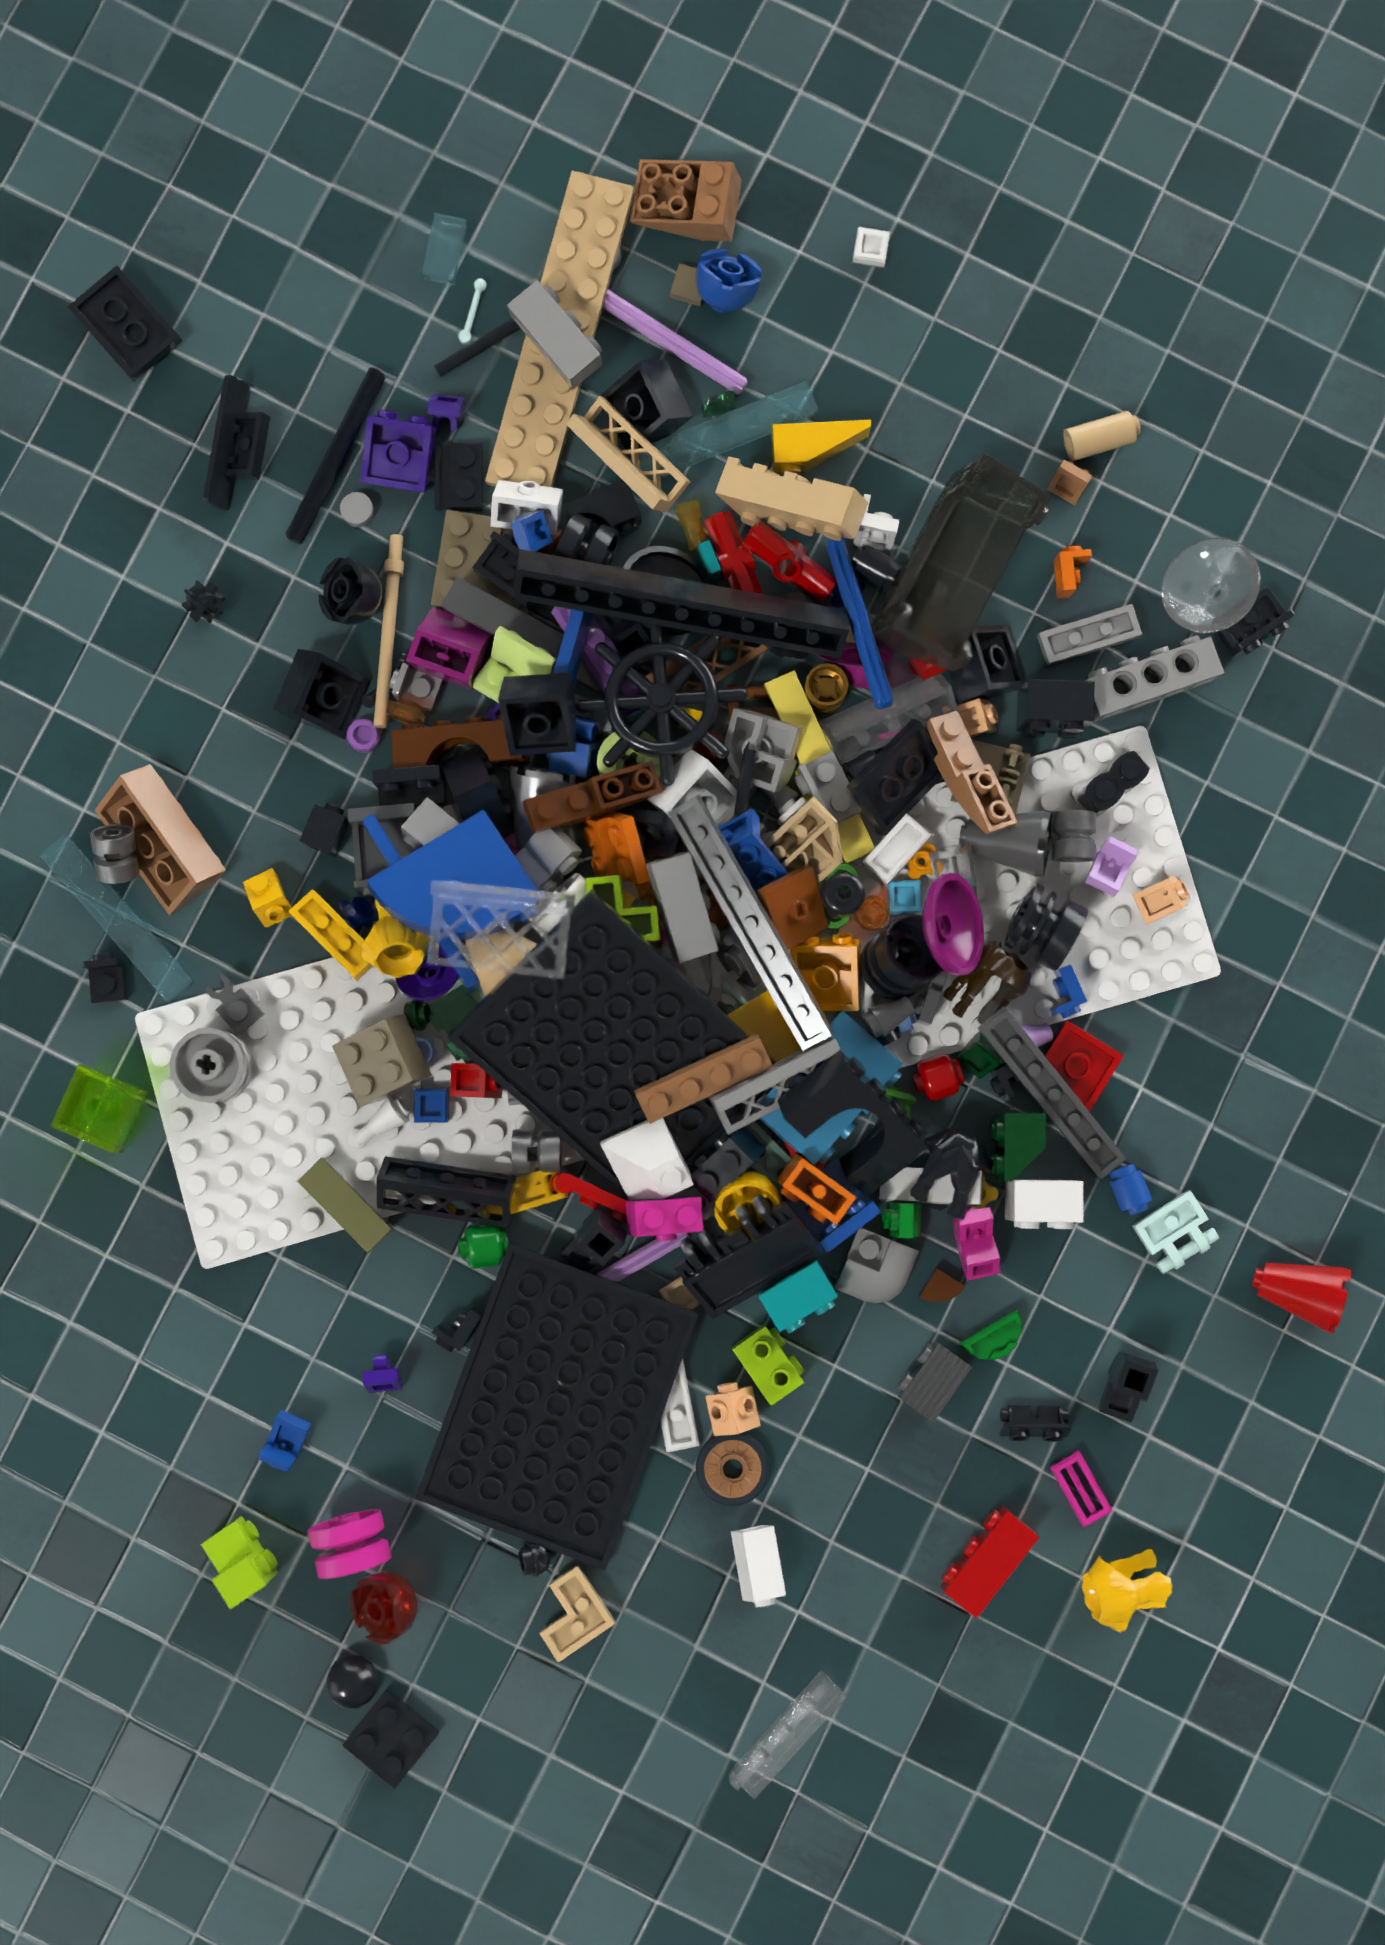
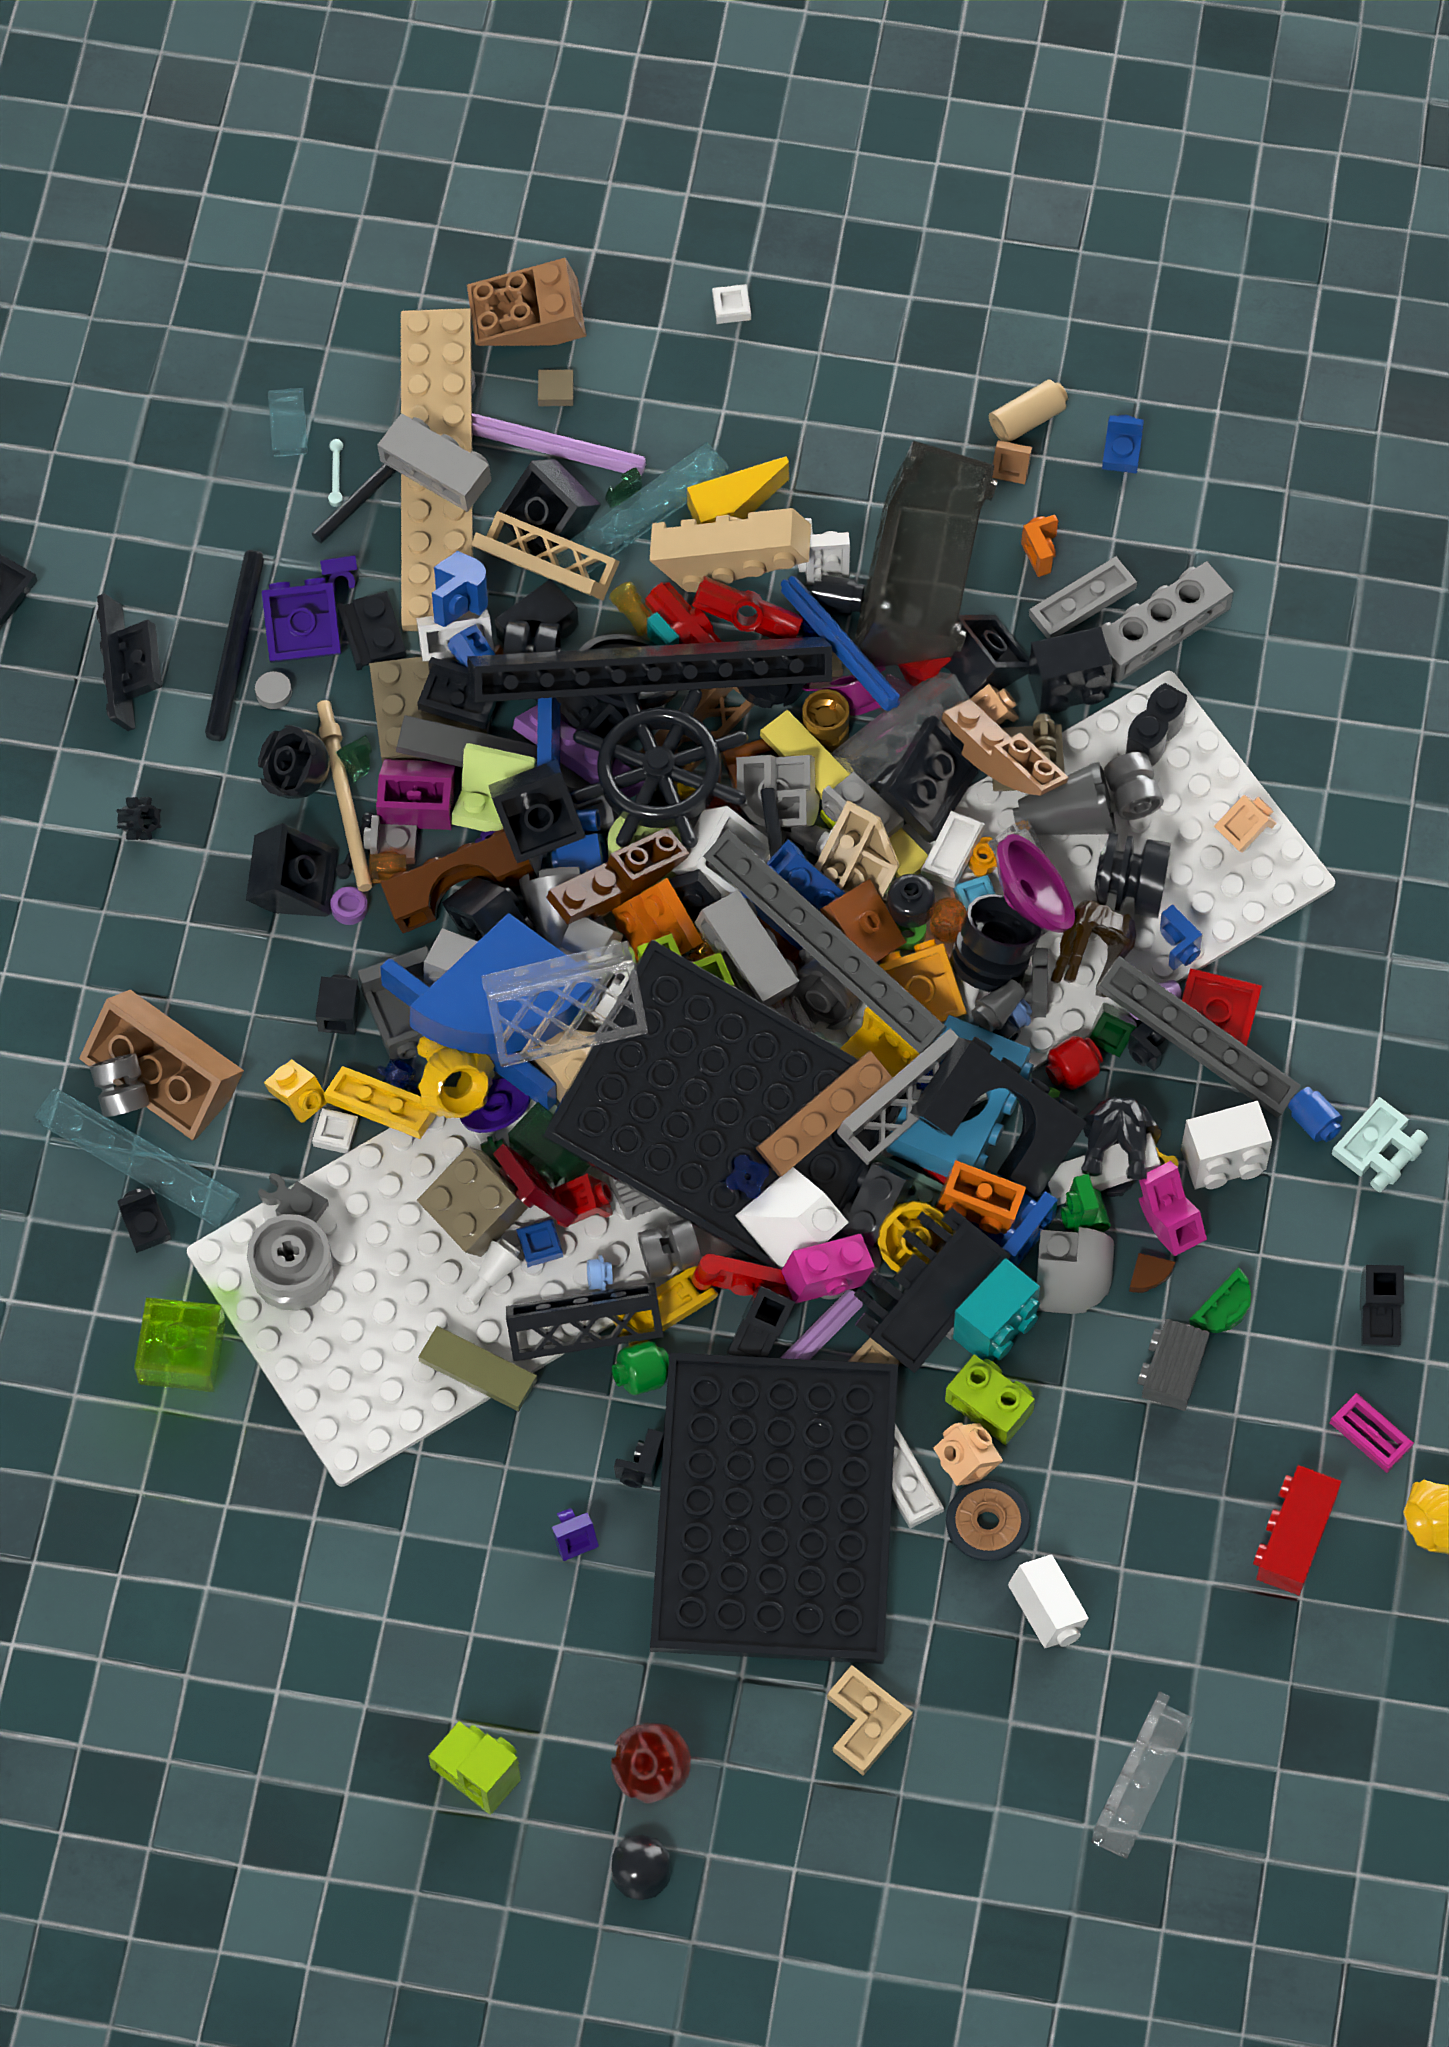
camera: 15 degrees left, 20 degrees down
blue bracket [258,1410,312,1472] -> none
dark pink wheel [307,1509,392,1579] -> none
black plate [342,1688,439,1789] -> none
black bracket [372,765,446,806] -> none
black plate [518,1542,552,1577] -> none
blue cylinder [695,249,762,313] -> none
dark green slope [989,1113,1046,1182] -> none
black hinge [999,1405,1072,1442] -> none
lavender bracket [1085,837,1138,897] -> none
clear dish [1161,537,1261,633] -> none
black bracket [1211,586,1295,656] -> none
none -> white tile [312,1108,359,1154]
none -> clear green tile [336,735,372,783]
none -> blue brick [432,551,488,627]
none -> dark red wing [493,1143,578,1227]
none -> light blue plate [587,1255,613,1291]
none -> clear blue plate [726,1155,769,1199]
none -> blue bracket [1102,415,1144,474]

